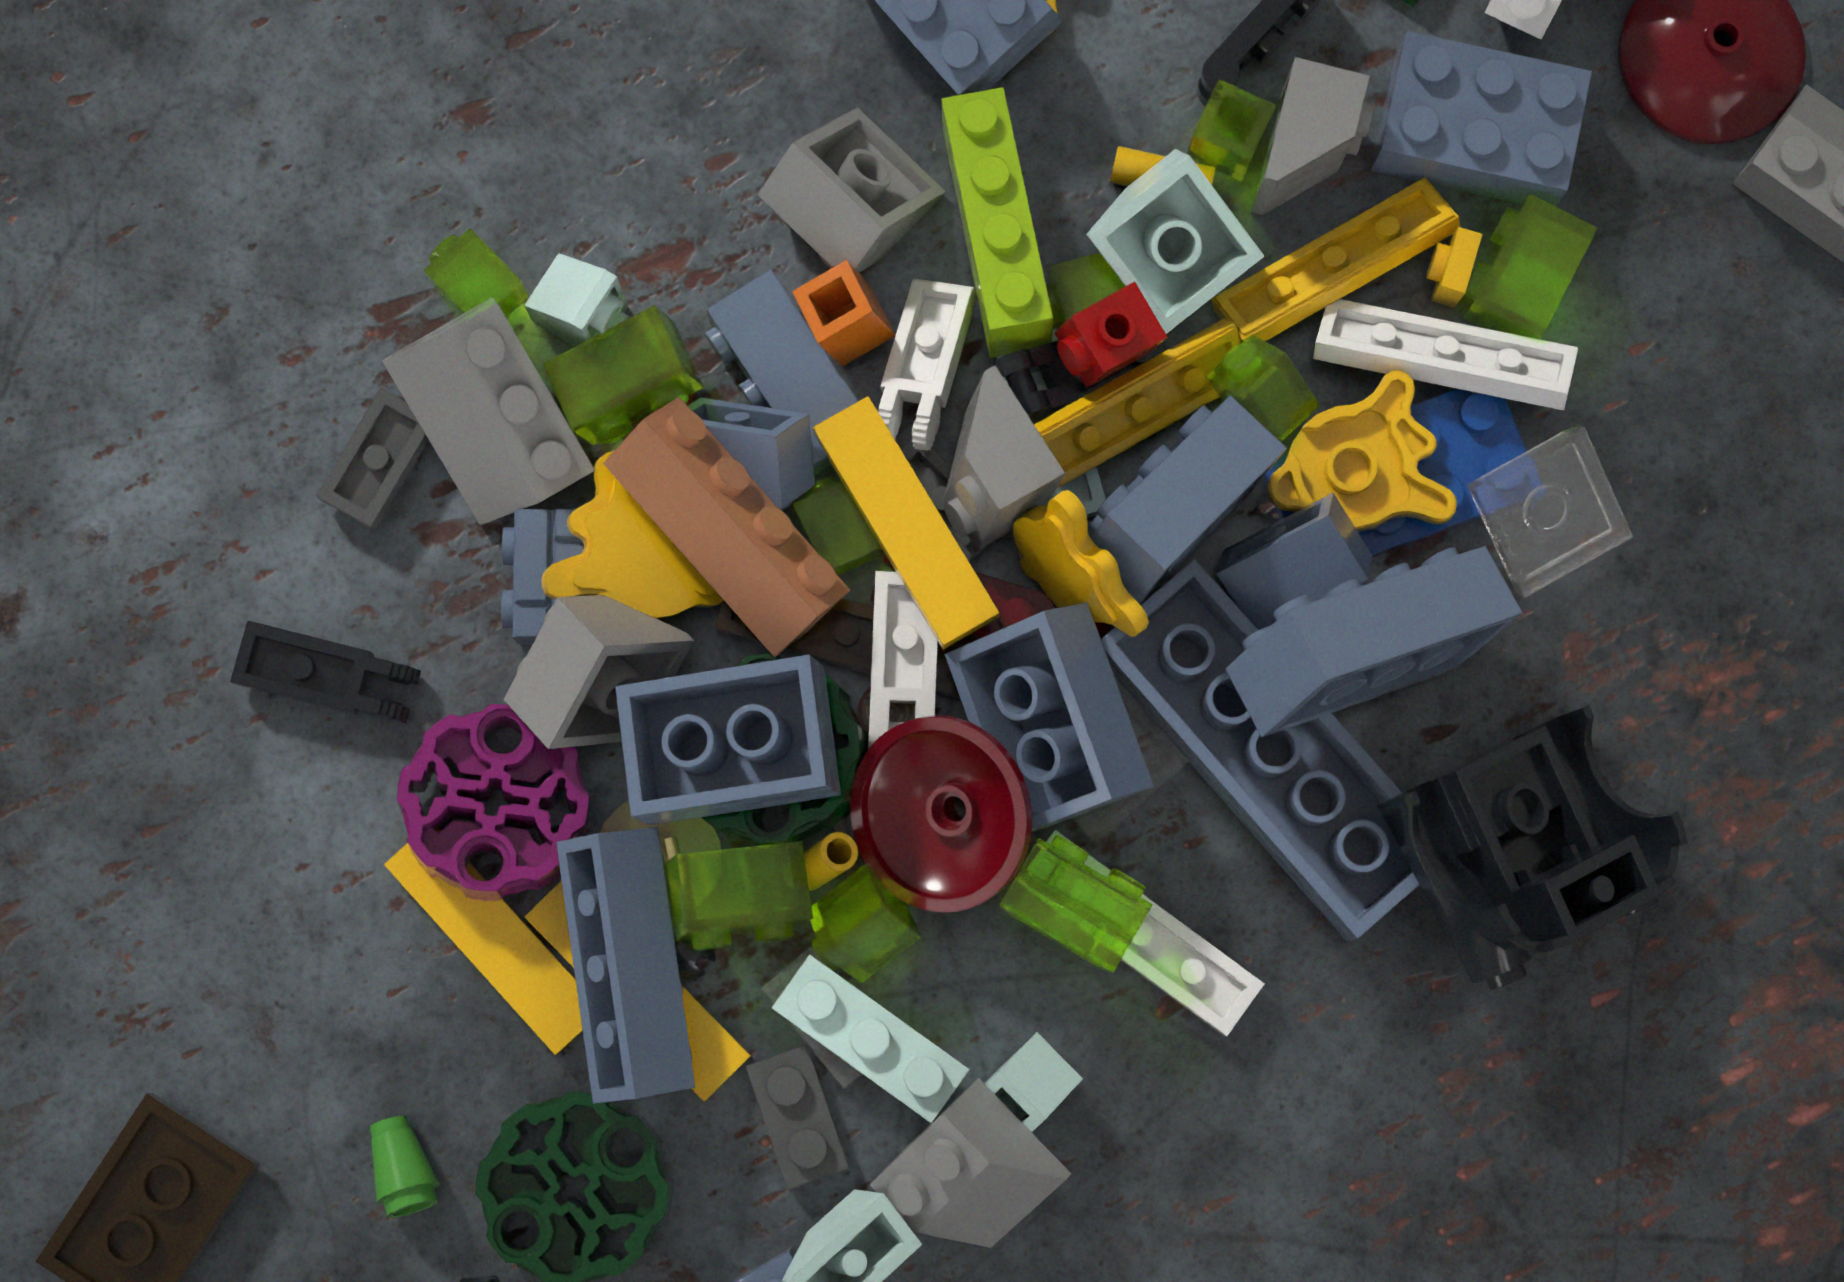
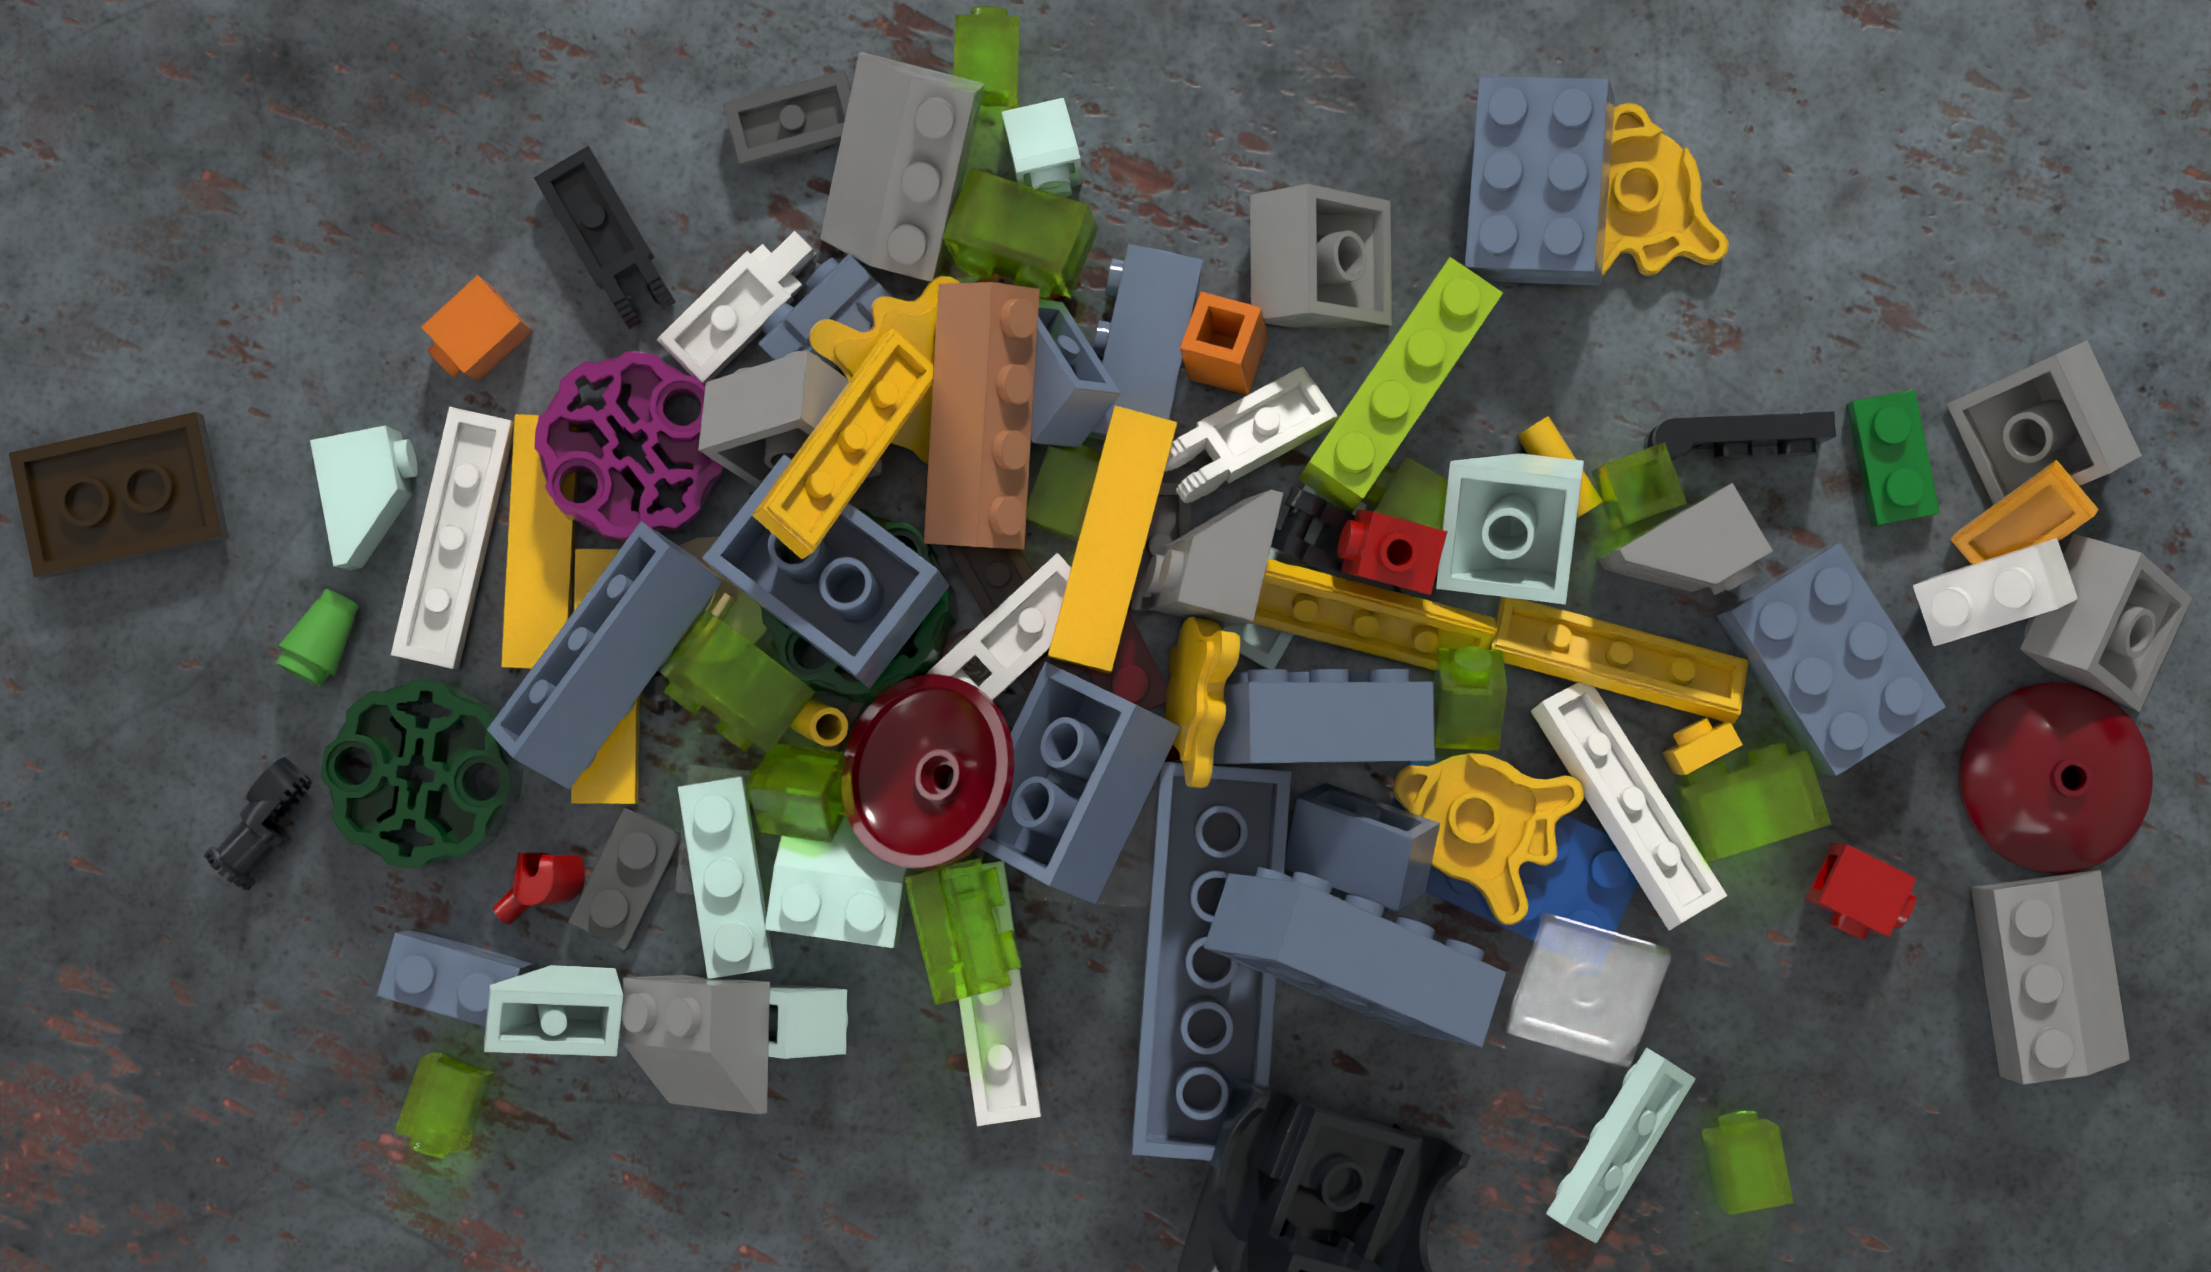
camera: 50 degrees right, 5 degrees up
none -> light aqua slope [310,425,418,571]
none -> white plate [391,407,514,670]
none -> orange brick [421,275,533,382]
none -> red piece [493,852,585,924]
none -> white hinge [657,231,817,387]
none -> yellow tile [752,328,934,559]
none -> light aqua slope [765,800,910,948]
none -> light aqua plate [1546,1048,1696,1243]
none -> clear neon green brick [1702,1111,1794,1215]
none -> red brick [1804,843,1917,941]

